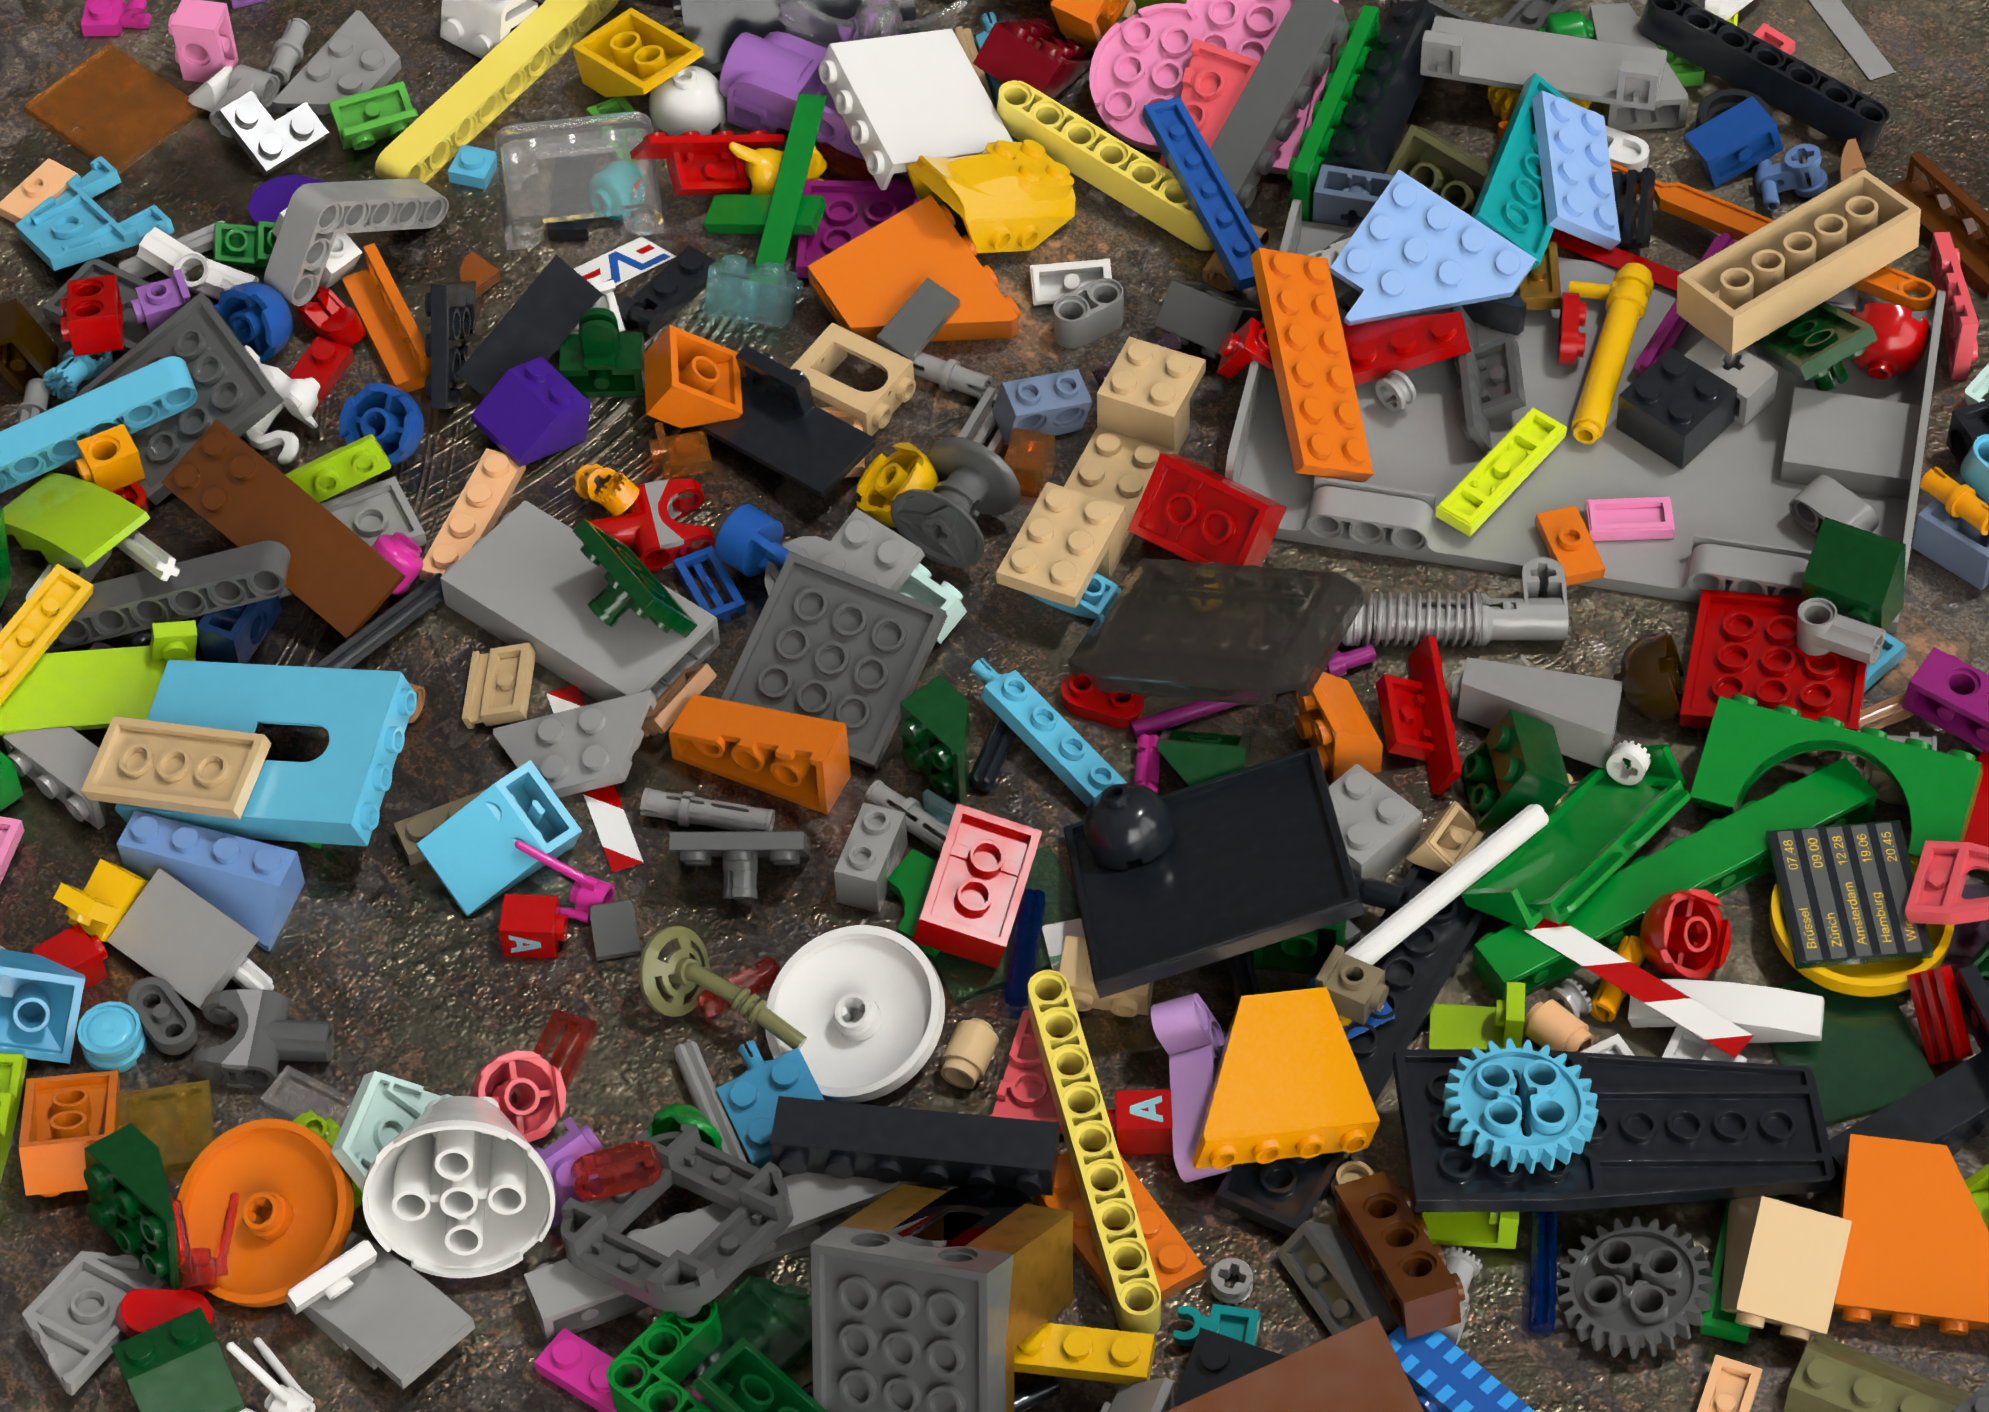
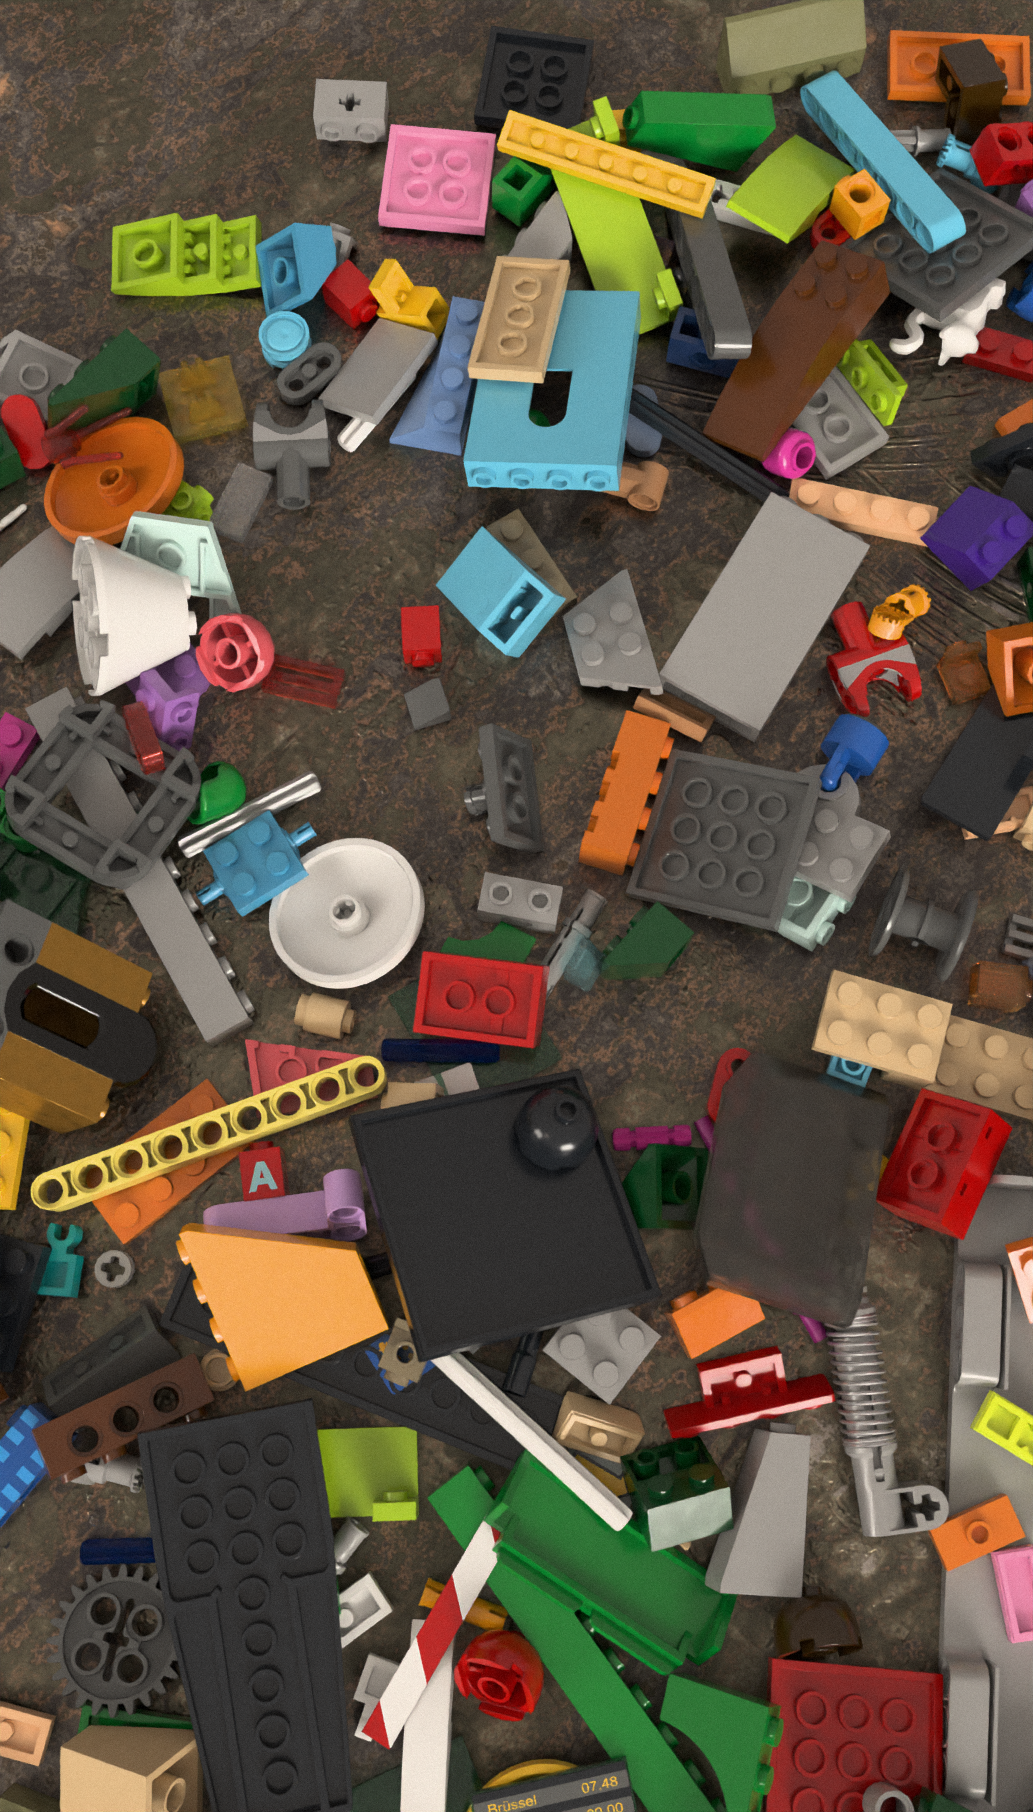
camera: 80 degrees right, 25 degrees up
orange slope [18,1070,121,1197] -> none
white axle [116,530,180,582] -> none
white plate [286,1240,377,1315] -> none
blue cylinder [339,383,424,466] -> none
tan plate [462,642,536,729] -> none
dark pink plant [515,840,615,923] -> none
white sticker [546,685,644,873] -> none
dark green plate [573,519,698,638] -> none
olive dish [639,926,807,1049] -> none
light grey pin [640,787,775,832] -> none
blue tile [673,545,747,623] -> none
clear red axle [697,956,781,1017] -> none
black brick [770,1096,1060,1197] -> none
yellow cylinder [856,442,939,528] -> none
black axle [969,715,1017,792] -> none
medium azure plate [970,658,1127,807] -> none
medium azure gear [1442,1038,1598,1173] -> none
light nougat brick [1524,999,1595,1052] -> none
light grey bush [1548,978,1592,1018] -> none
white bush [1606,740,1651,785] -> none

